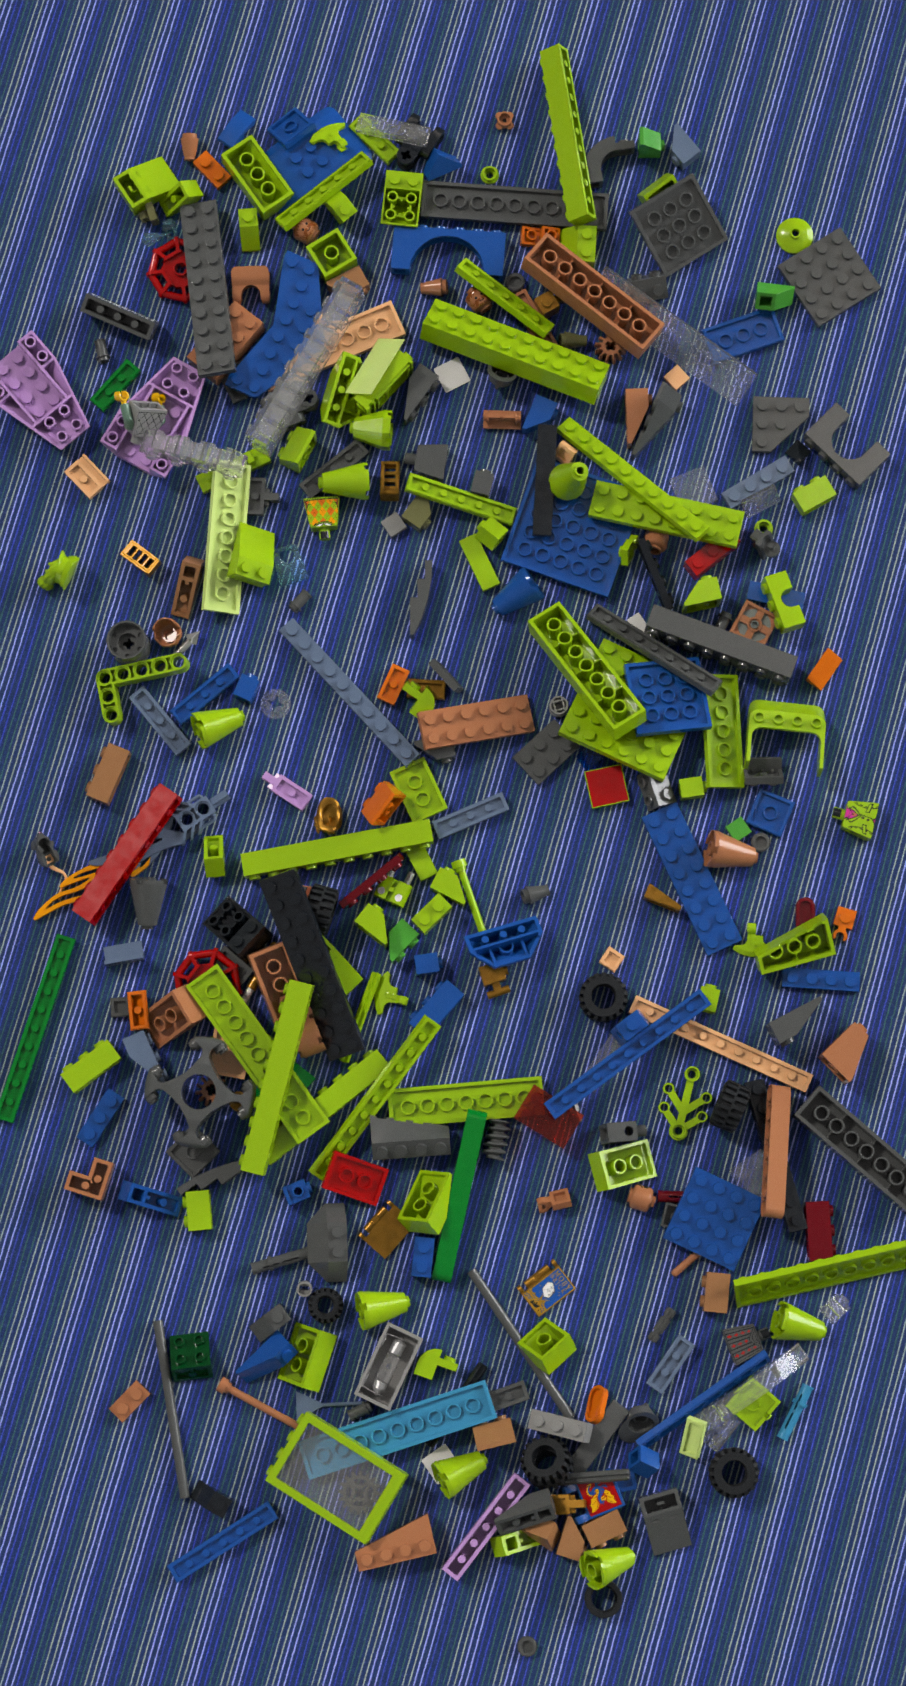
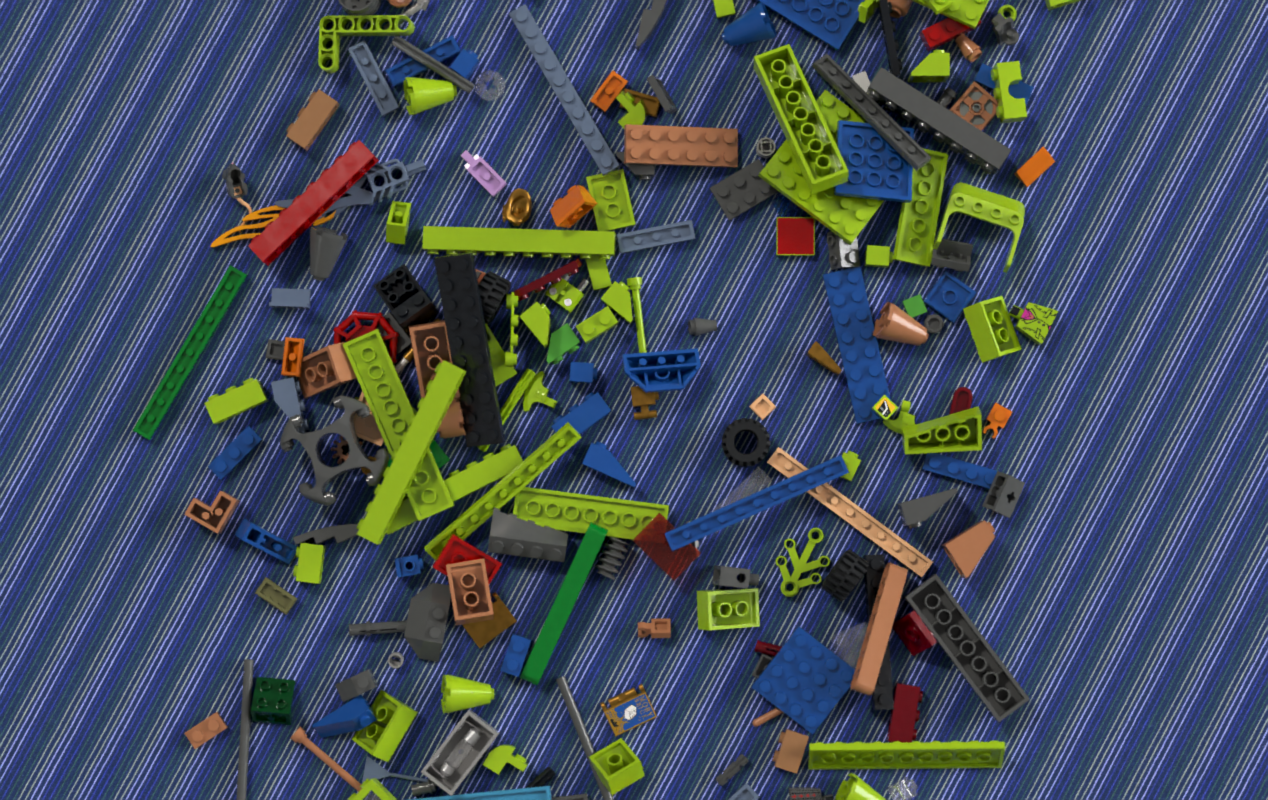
camera: 20 degrees right, 5 degrees up
dark grey tile [166,1128,221,1178] -> none
black tyre [308,1288,344,1323] -> none
lime slope [397,1170,452,1235] -> none
blue torso [610,1009,651,1046] -> none
nougat head [626,1184,656,1212] -> none
none -> olive plate [255,577,298,615]
none -> dark grey axle [392,35,474,93]
none -> nougat slope [446,558,494,626]
none -> lime plant [505,292,518,367]
none -> blue slope [582,441,636,488]
none -> slope [871,394,898,421]
none -> dark red plate [892,611,937,656]
none -> nougat cone [955,34,982,62]
none -> lime slope [963,296,1022,363]
none -> dark grey brick [982,471,1025,518]

